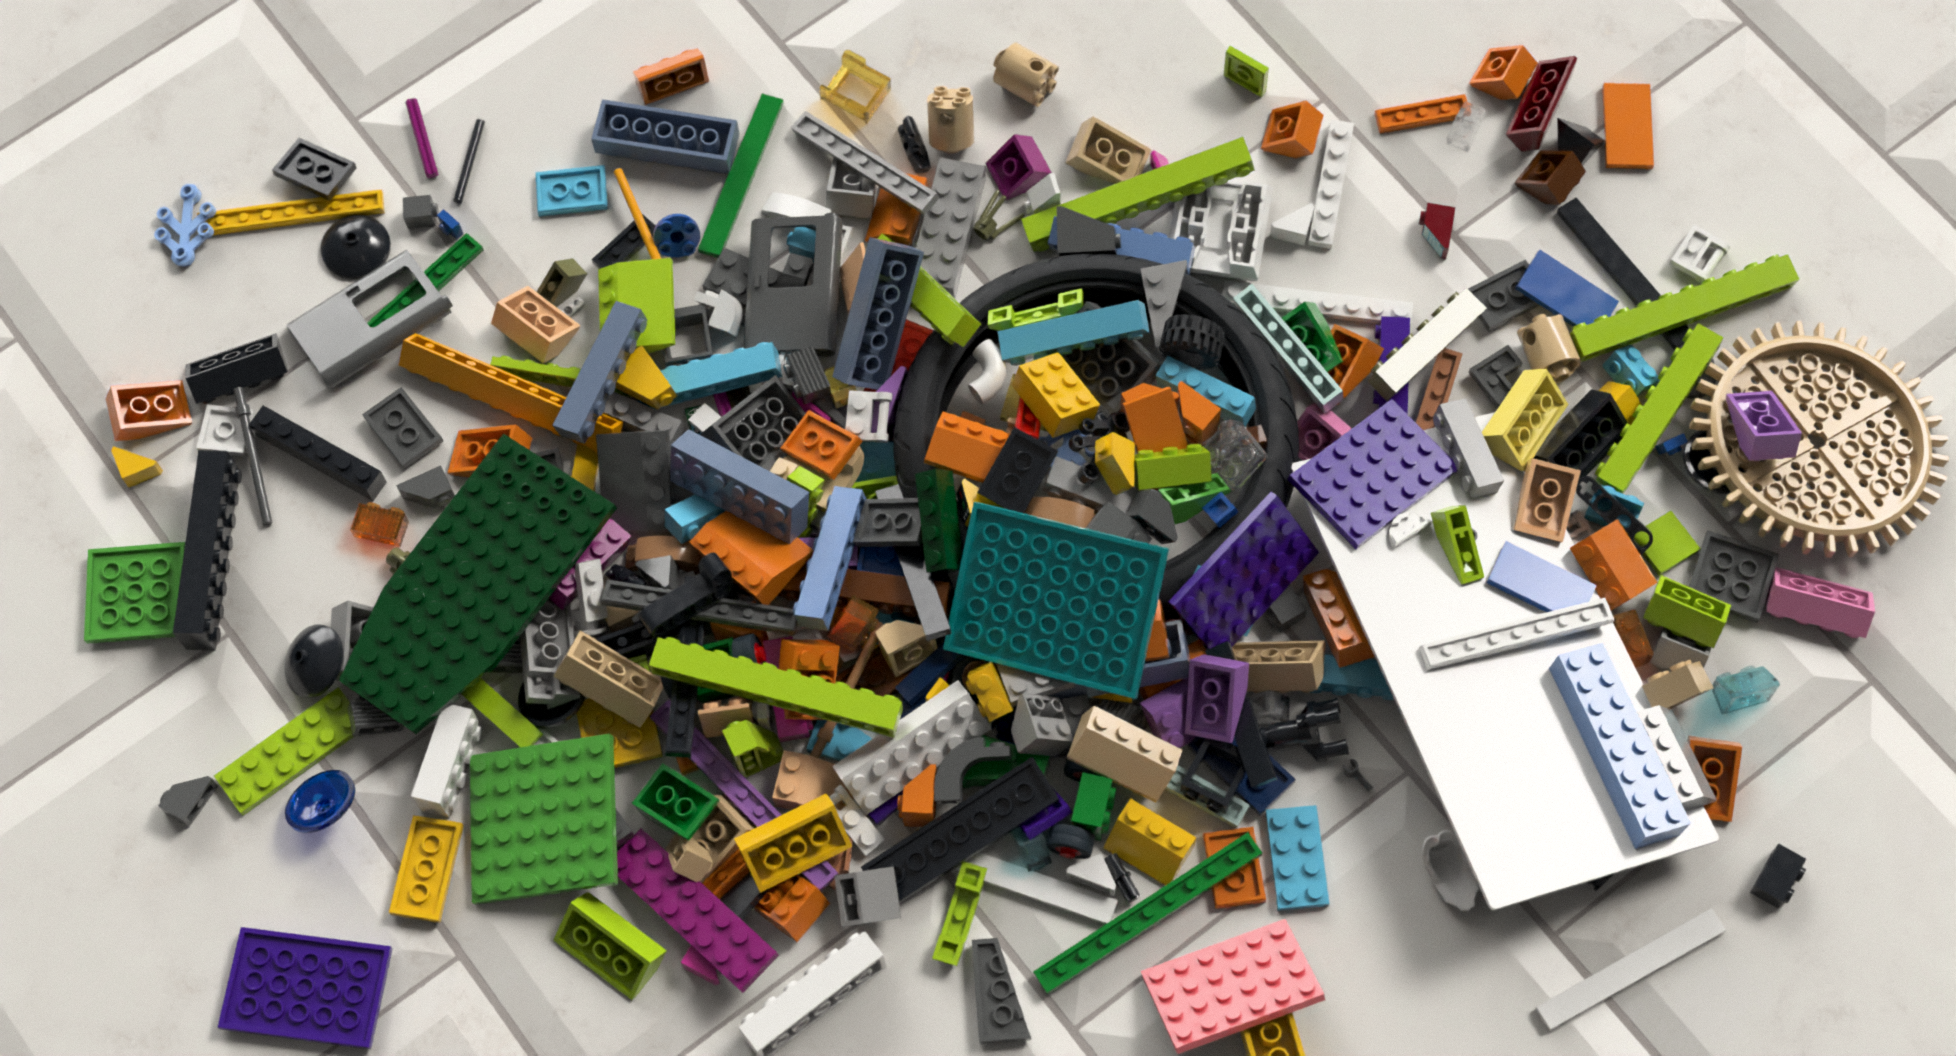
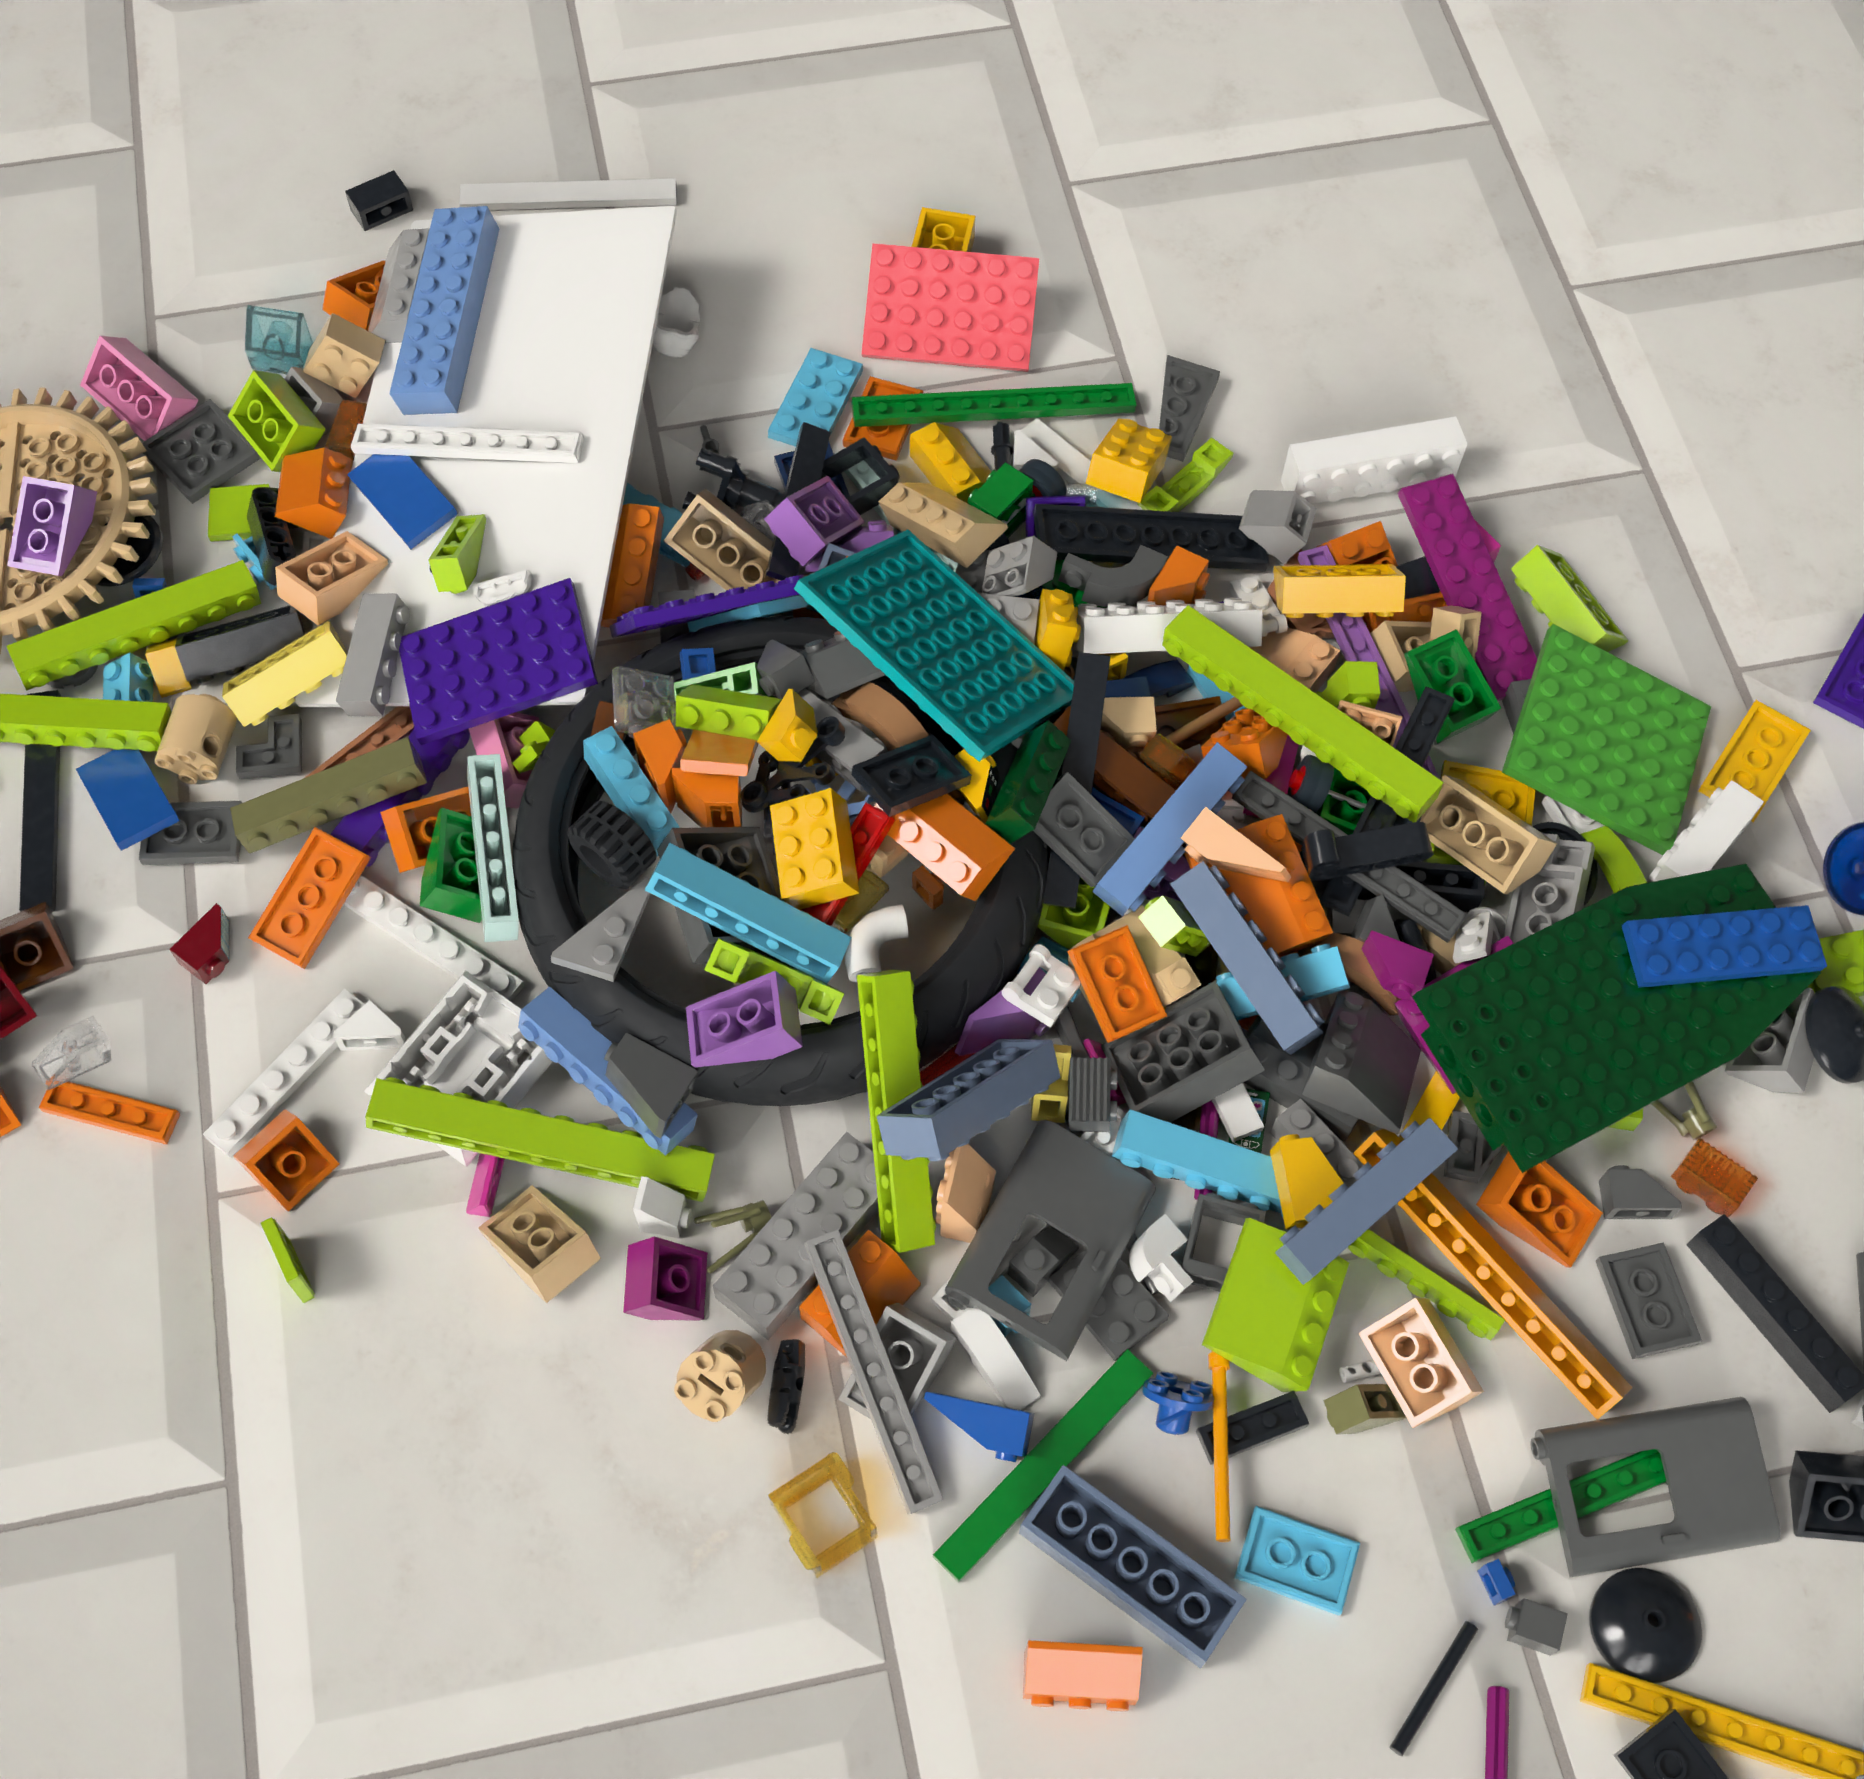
camera: 160 degrees left, 5 degrees down
tan cylinder [993,42,1059,107] -> none
none -> orange tile [248,827,371,969]
none -> lime slope [513,721,555,773]
none -> medium lavender slope [686,971,803,1068]
none -> blue slope [924,1392,1035,1462]
none -> yellow brick [1085,418,1172,503]
none -> light nougat slope [1181,807,1291,882]
none -> magenta slope [1361,930,1434,1001]
none -> blue plate [1622,905,1827,988]

